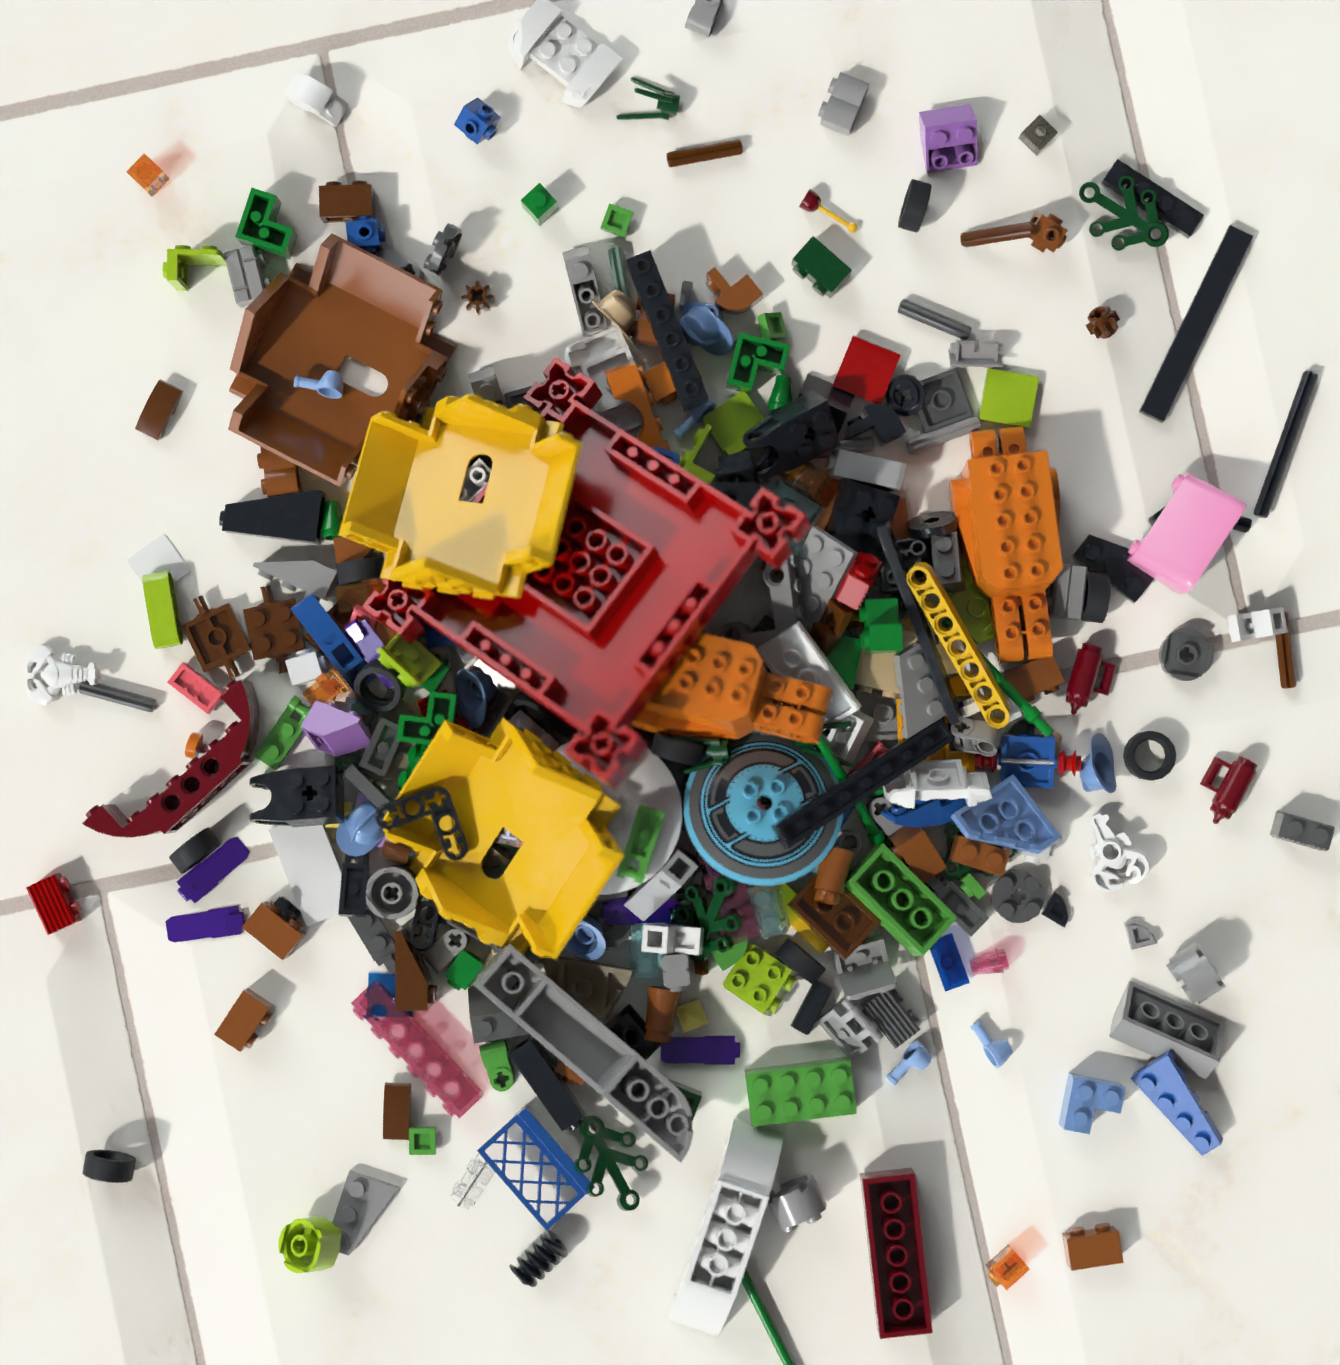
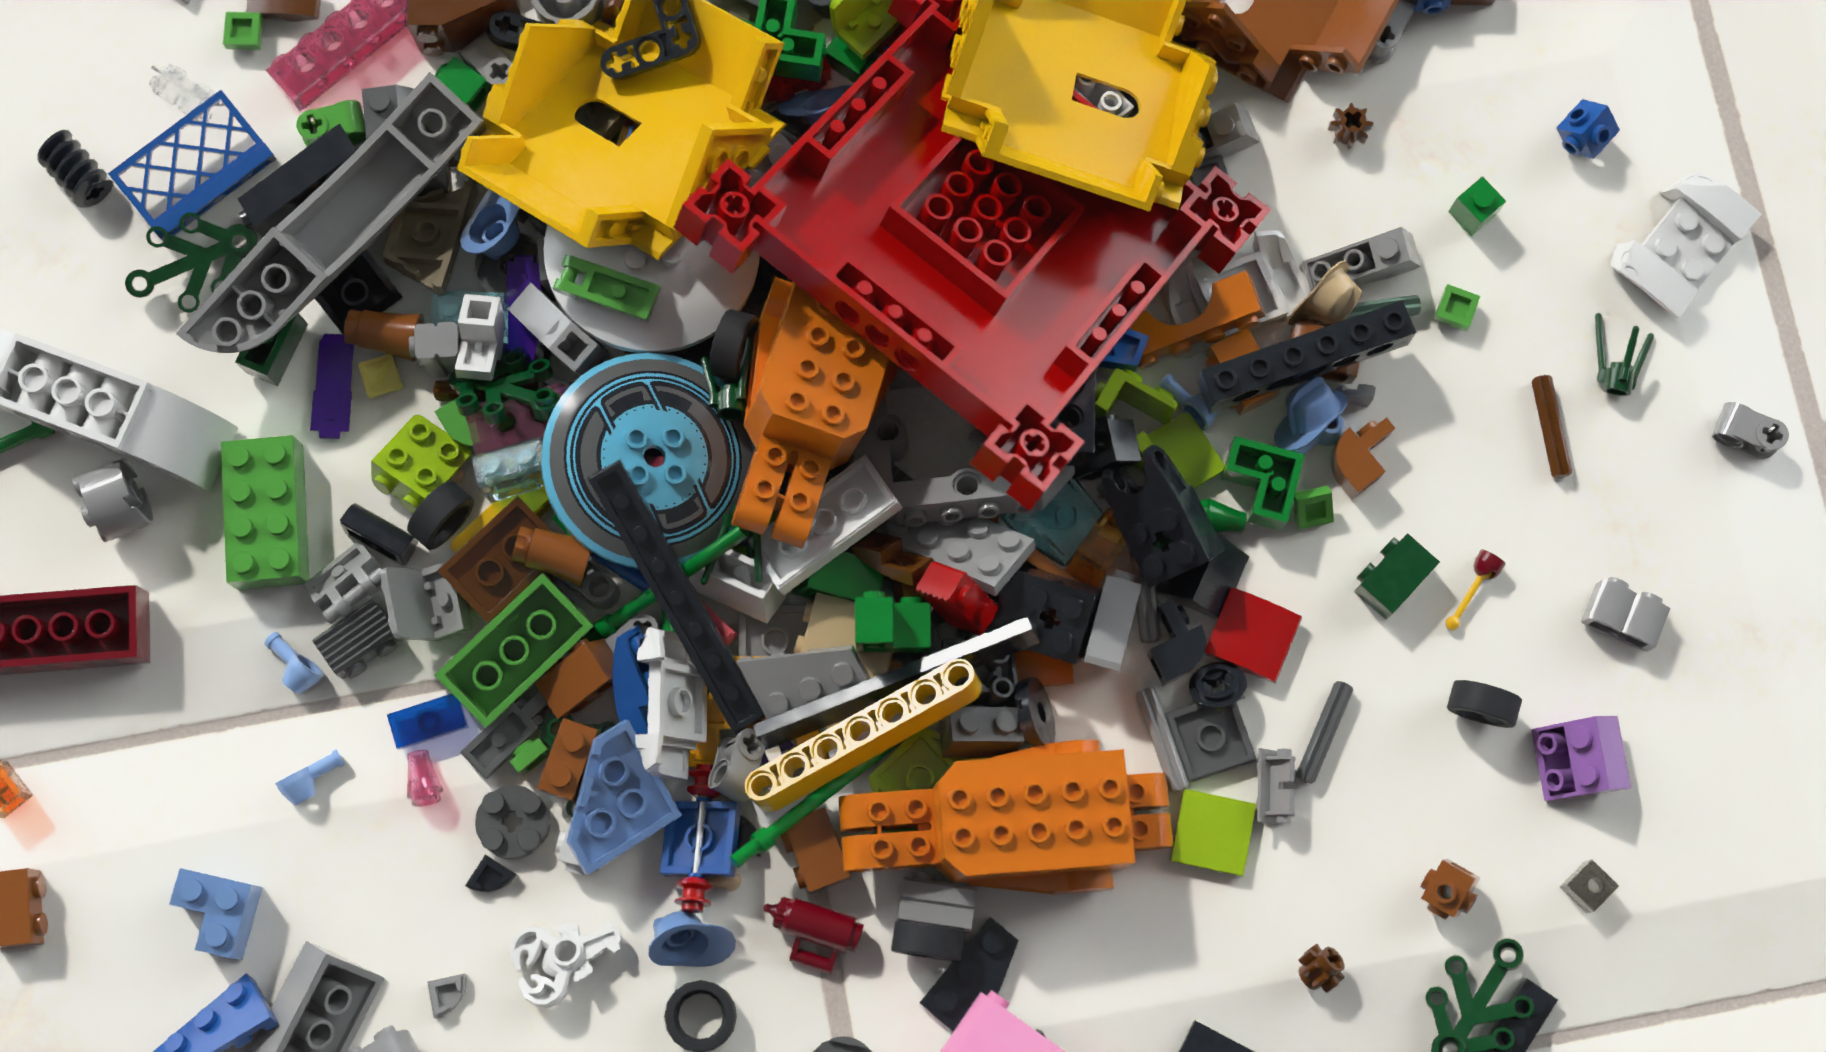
camera: 90 degrees right, 10 degrees down
dark grey plate [423,223,462,276] -> none
reddish brown axle [960,221,1036,247] -> none

